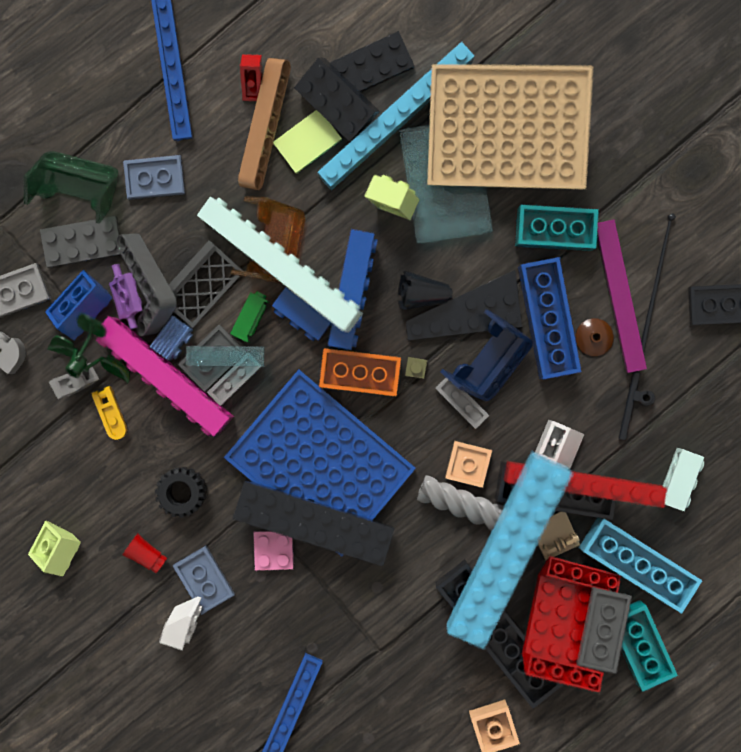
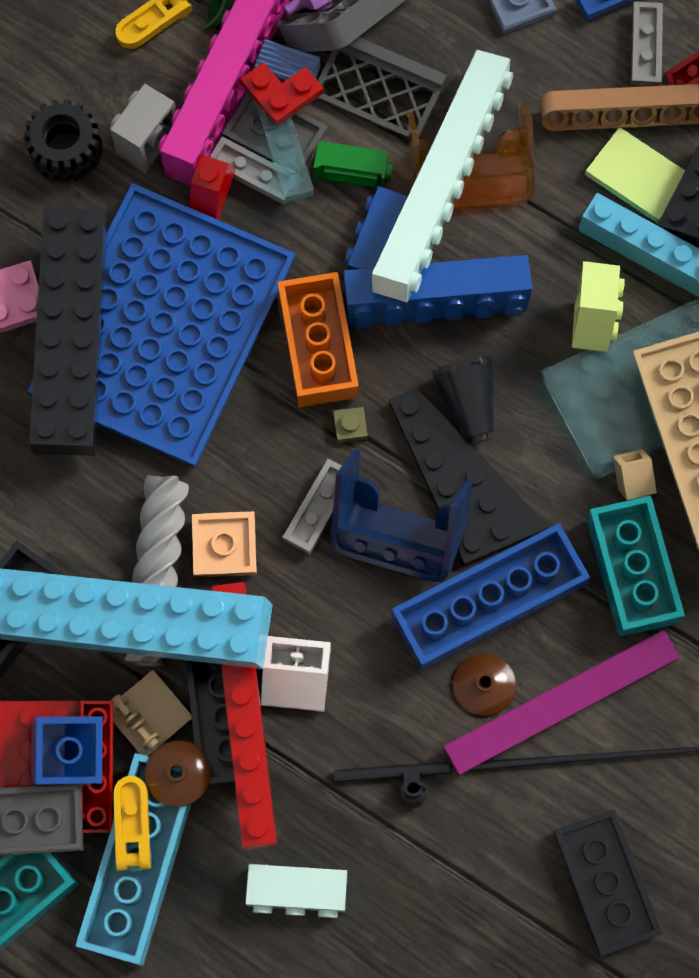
camera: 70 degrees right, 15 degrees down
none -> blue slope [31,716,103,785]
none -> light grey brick [110,84,176,173]
none -> yellow plate [114,775,151,871]
none -> reddish brown dish [145,741,211,807]
none -> red slope [189,154,236,220]
none -> red plate [240,62,324,126]
none -> tan brick [613,449,657,500]
none -> light grey plate [631,2,663,87]

